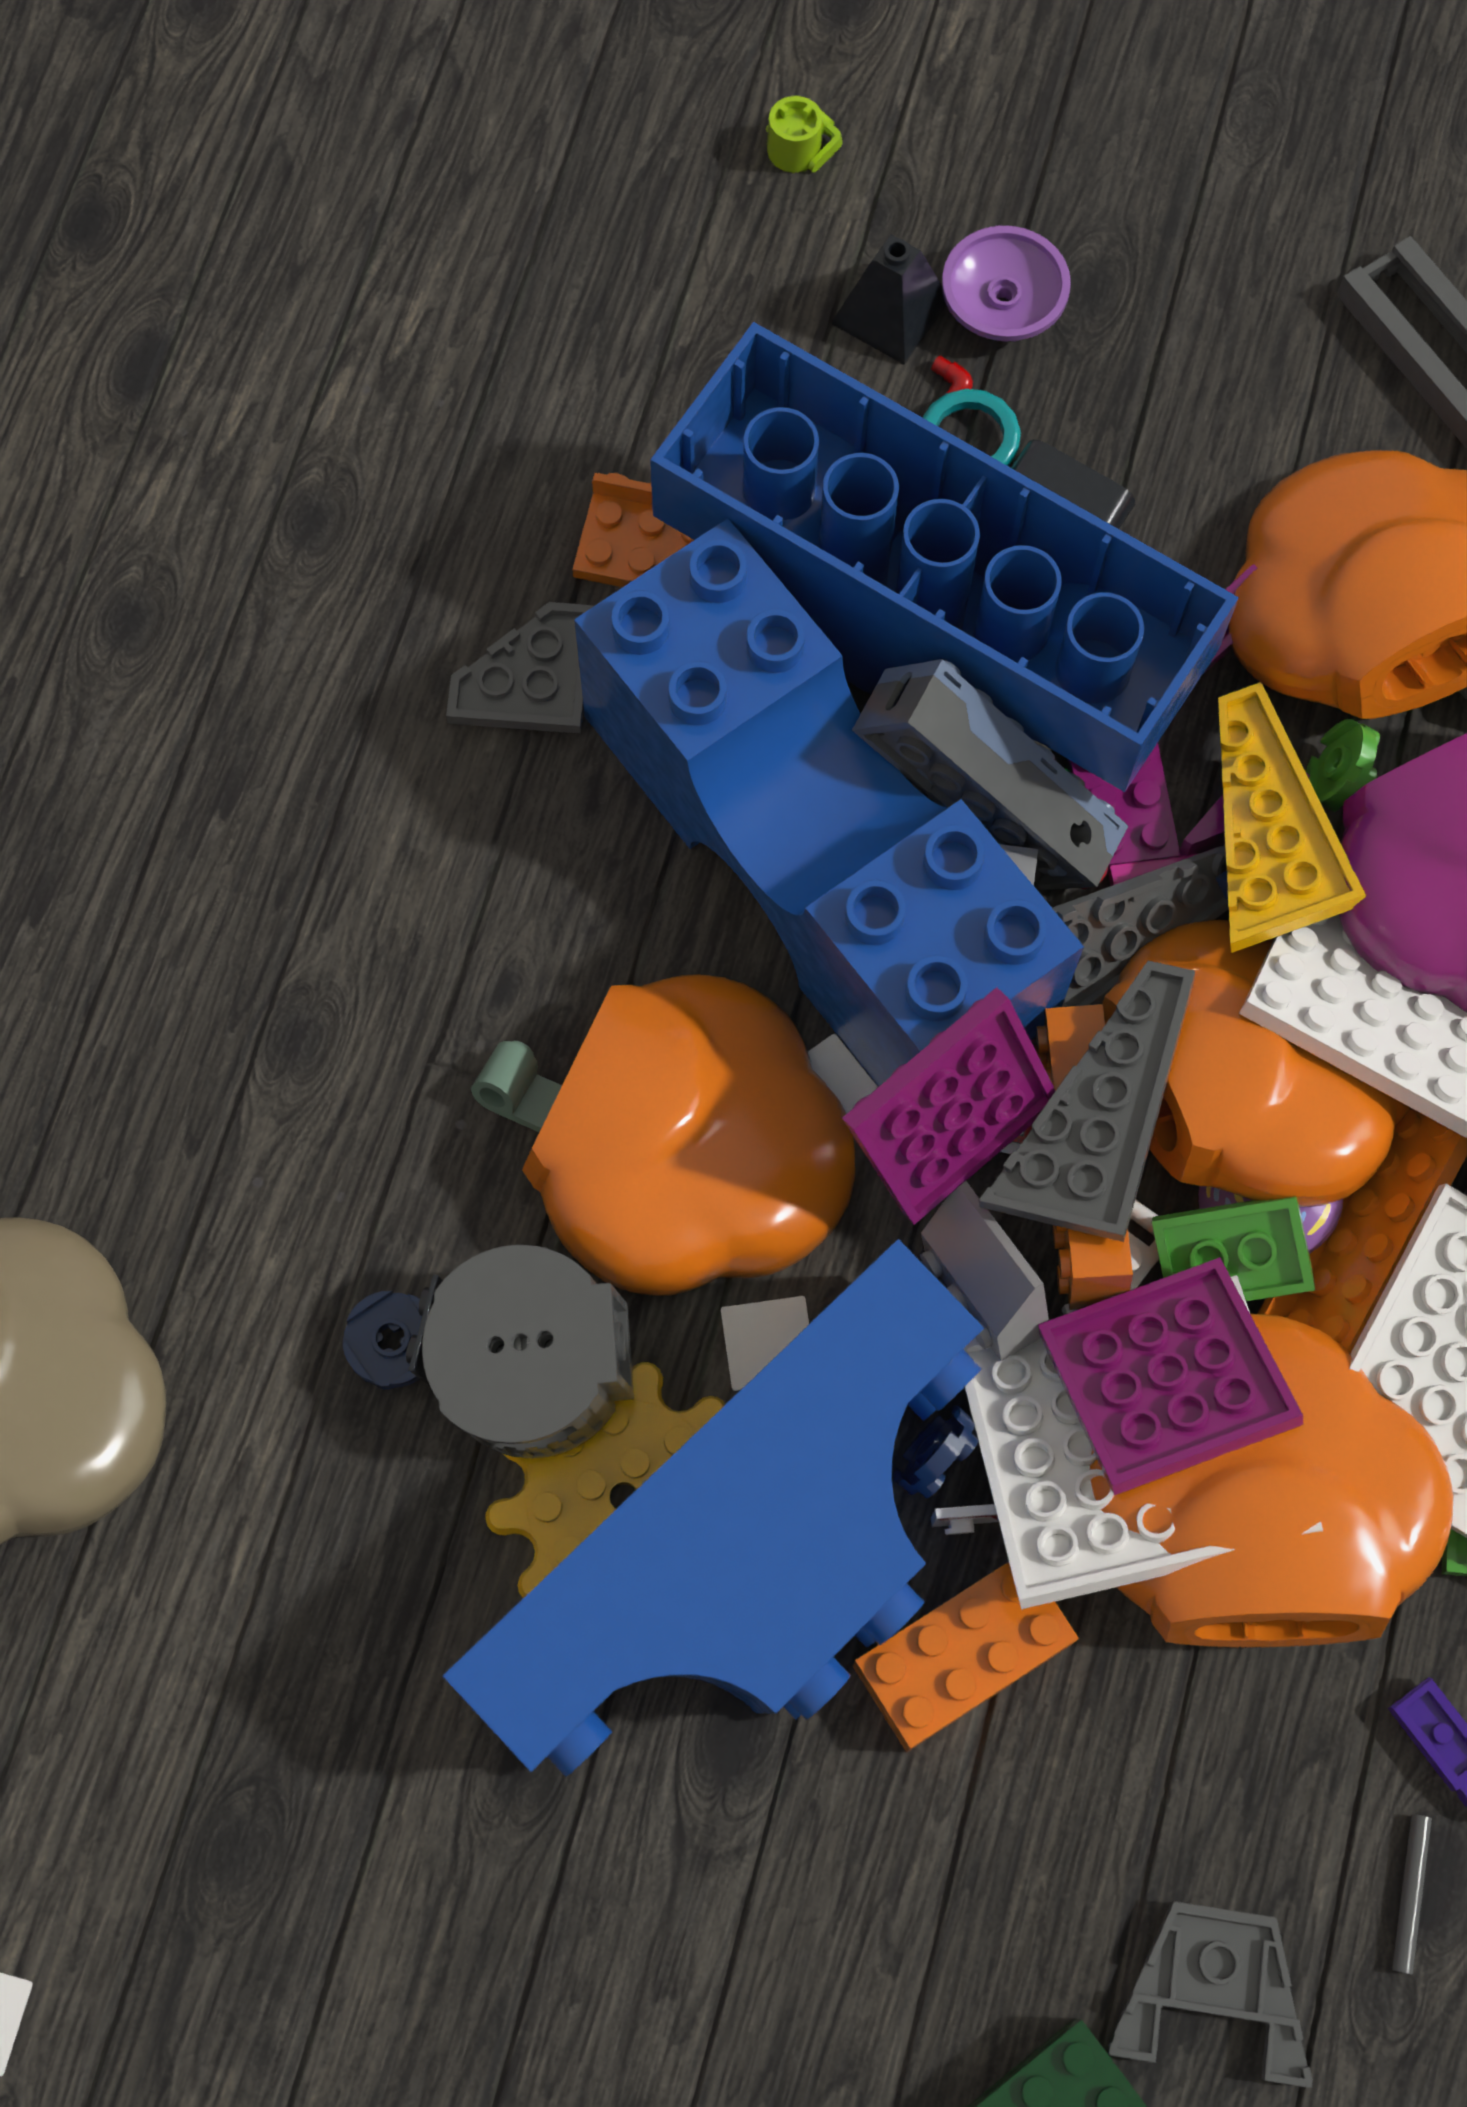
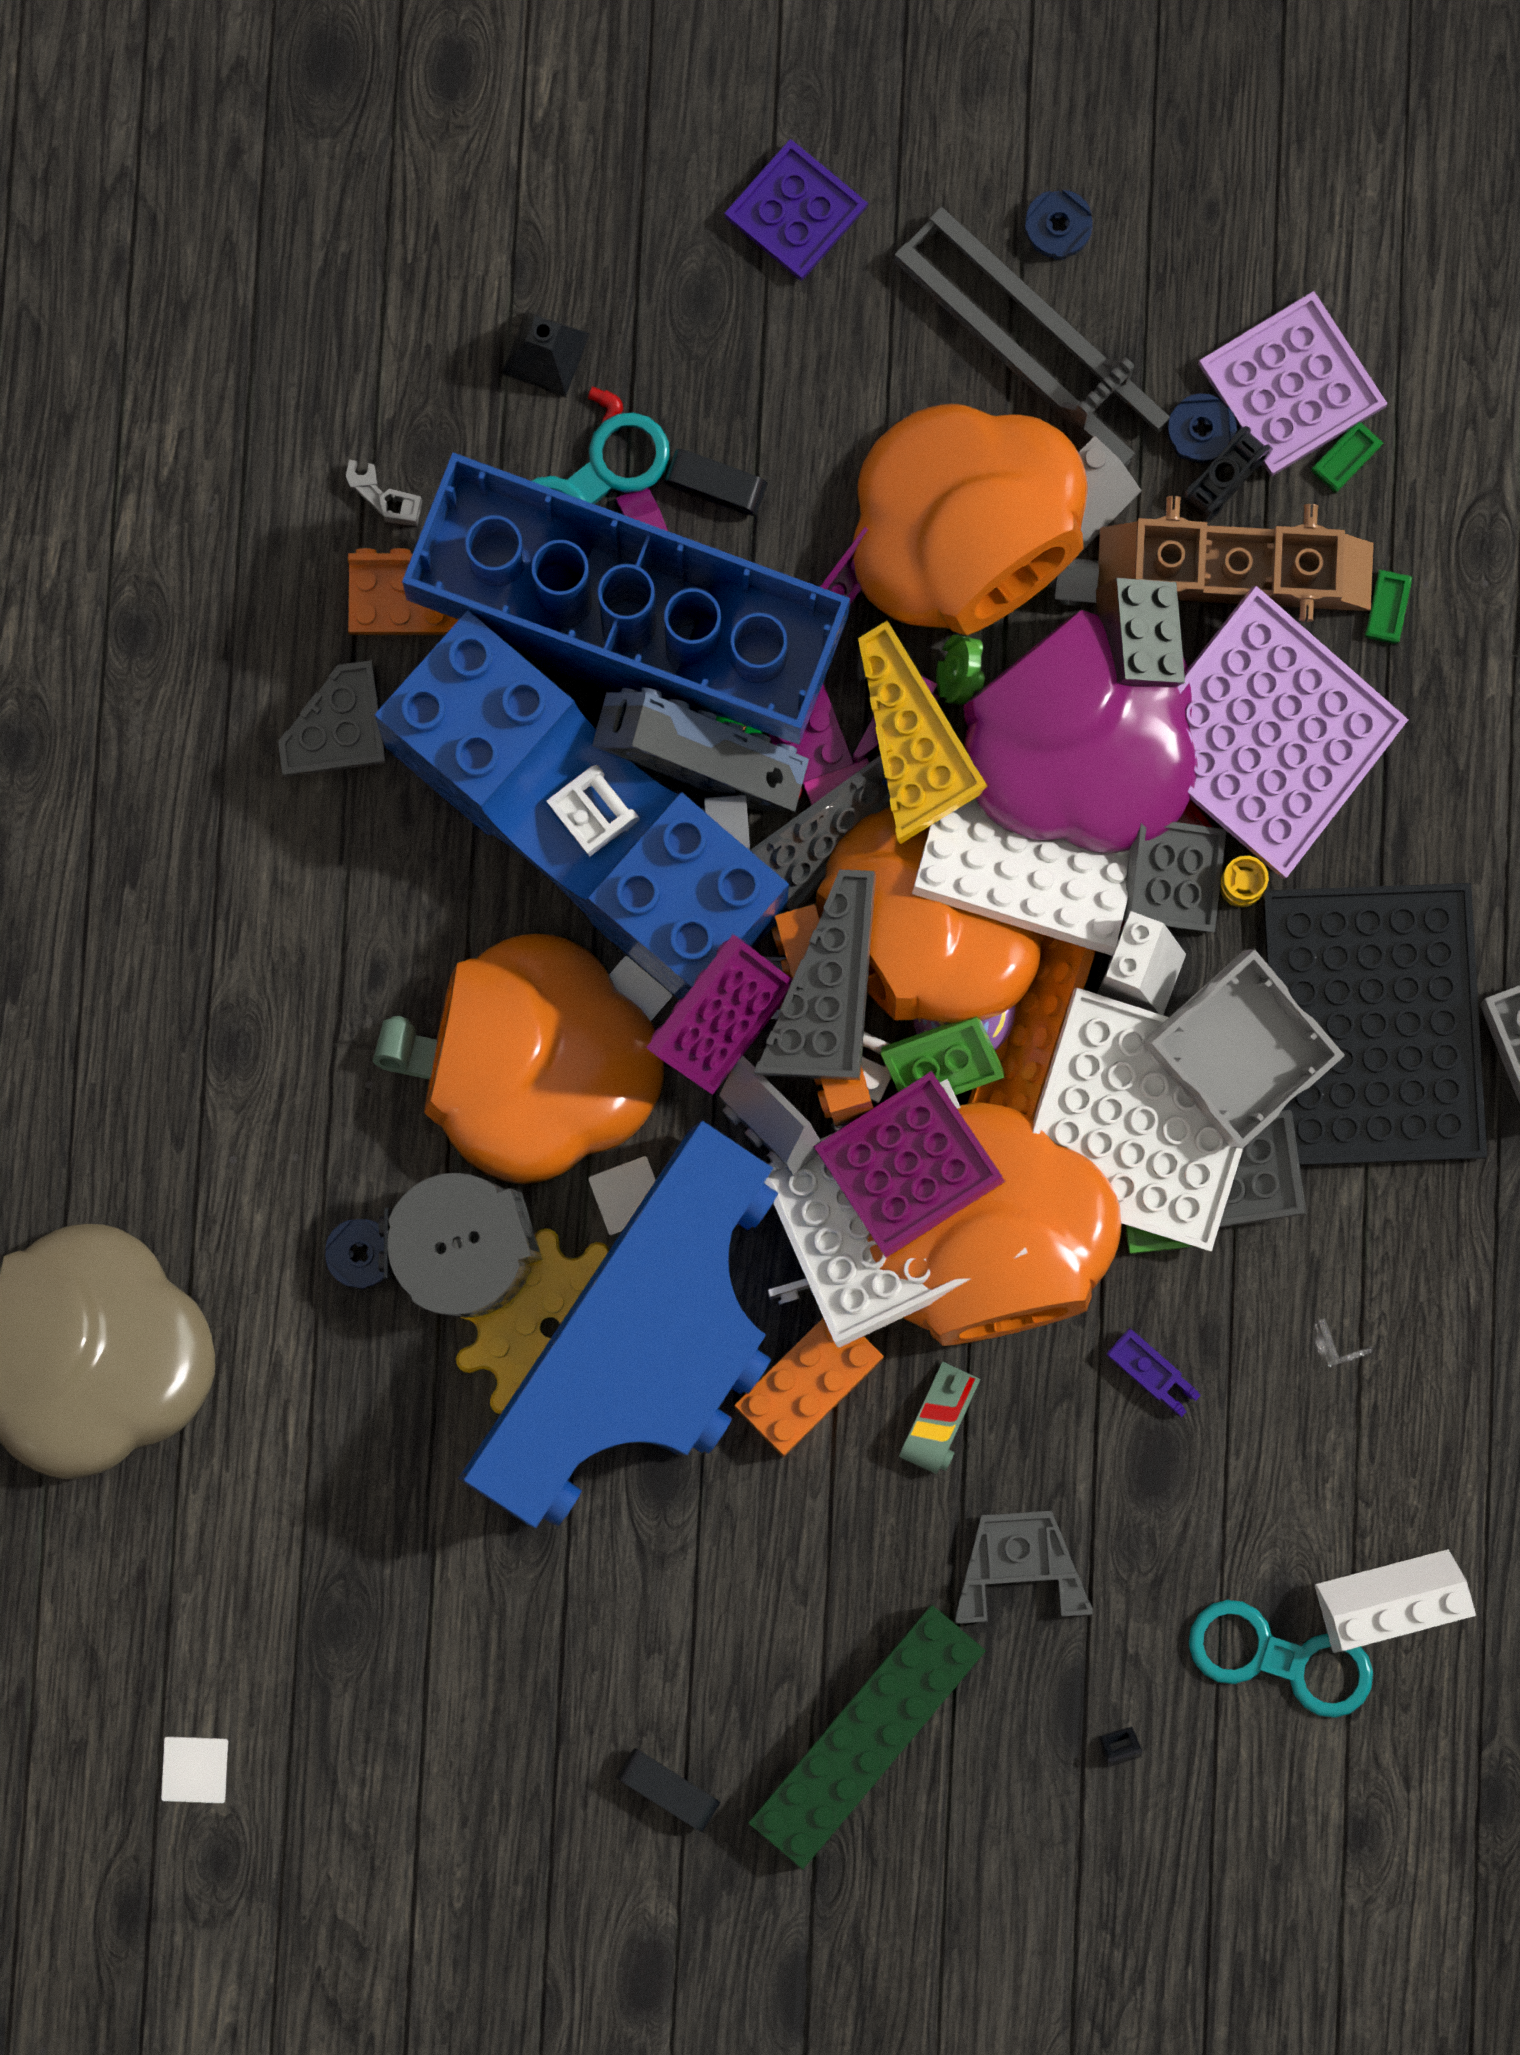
camera: 15 degrees left, 10 degrees up
lime piece [766,96,842,173] -> none
dark blue plate [893,1406,978,1498] -> none
medium lavender dish [942,226,1071,341] -> none
dark grey bar [1392,1814,1432,1975] -> none
none -> light grey piece [346,460,422,527]
none -> white plate [547,765,640,857]
none -> dark purple plate [724,139,868,282]
none -> sand green door [898,1362,981,1475]

